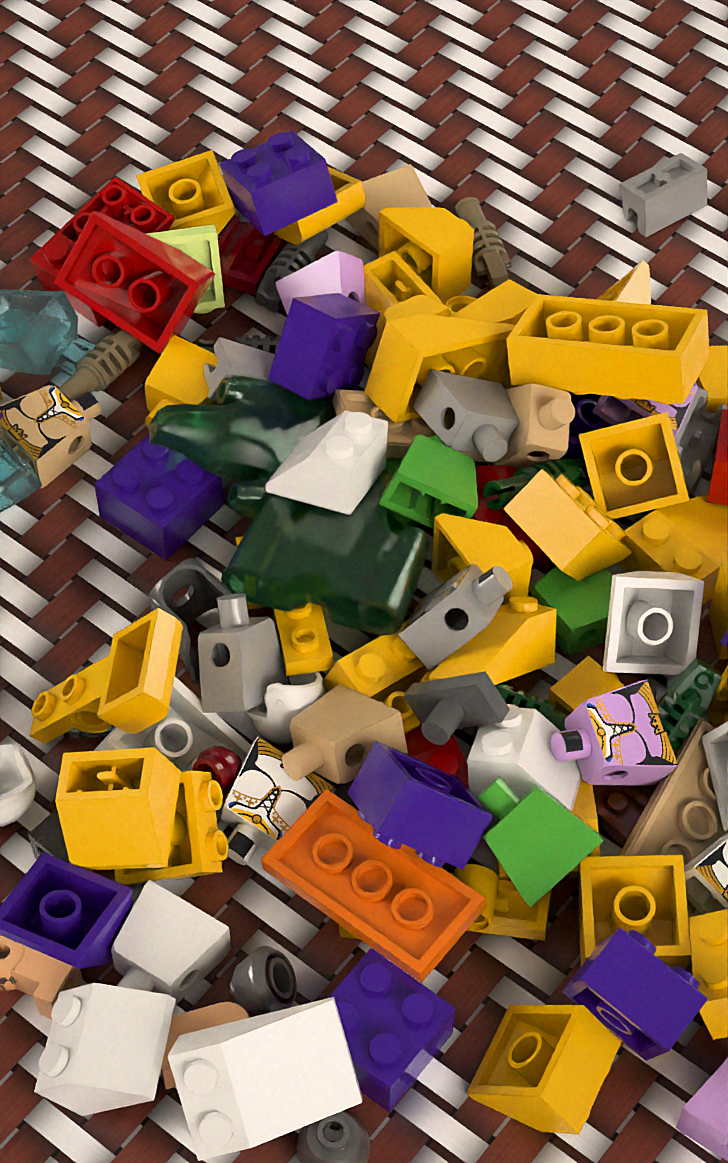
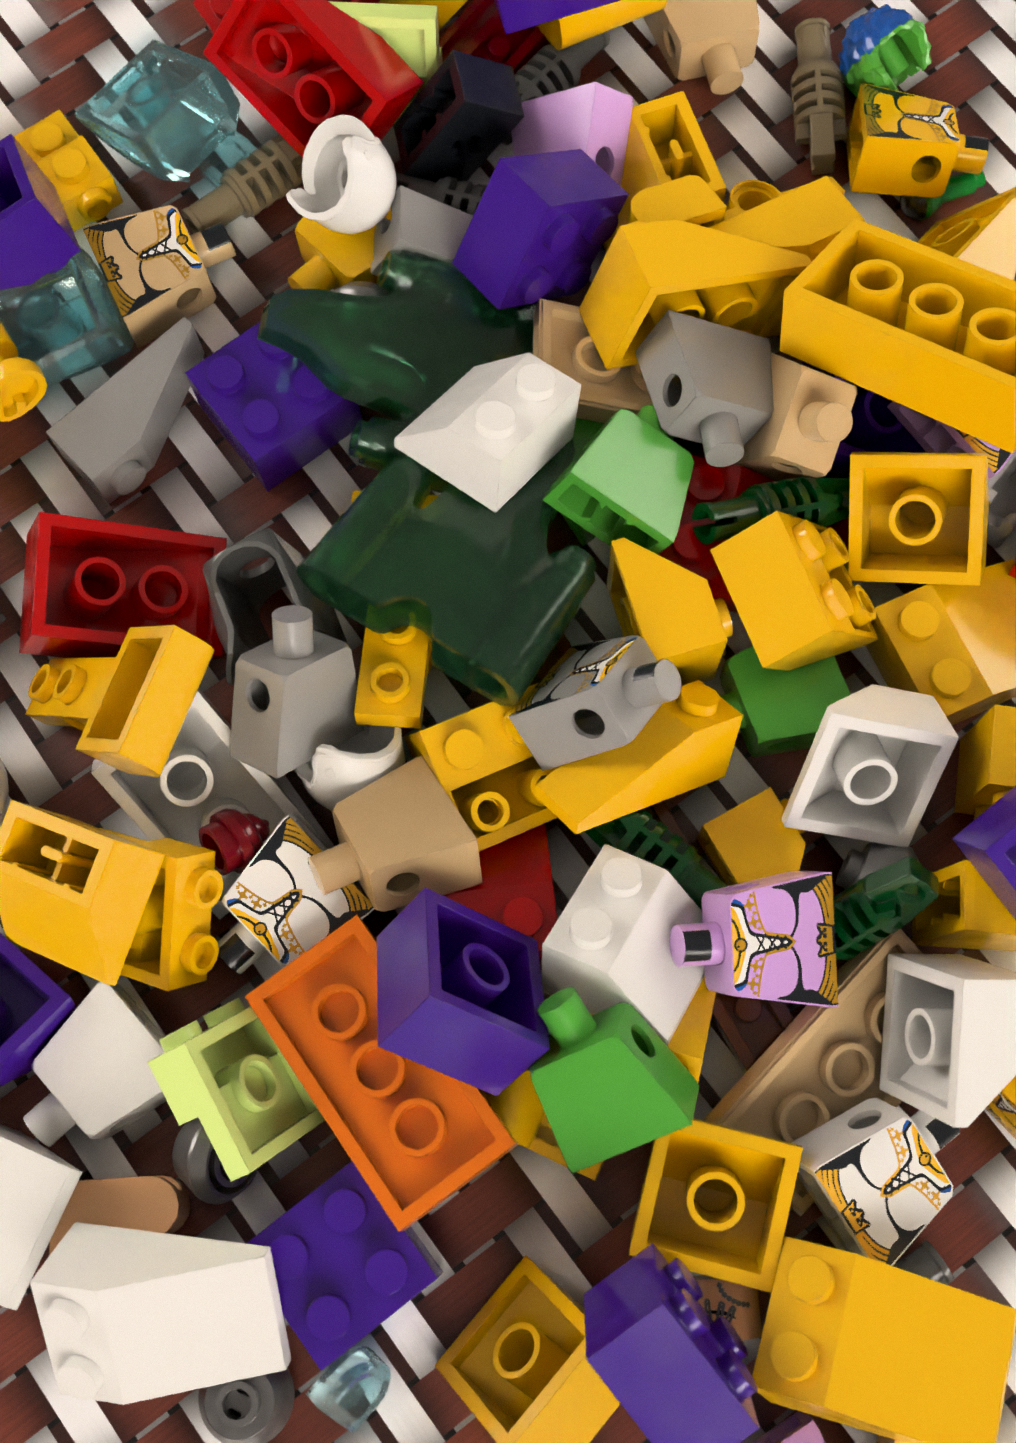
camera: 20 degrees right, 20 degrees up
yellow slope [379,207,474,305] -> none
dark grey tile [403,671,510,745] -> none
none -> red slope [19,512,227,659]
none -> light grey slope [46,316,205,505]
none -> yellowish green plate [148,997,325,1182]
none -> white helmet [286,114,397,234]
none -> clear light blue tile [306,1346,391,1433]
none -> black brick [393,50,524,182]
none -> bright green piece [838,4,932,97]
none -> yellow torso [846,83,989,198]
none -> green piece [899,171,986,220]

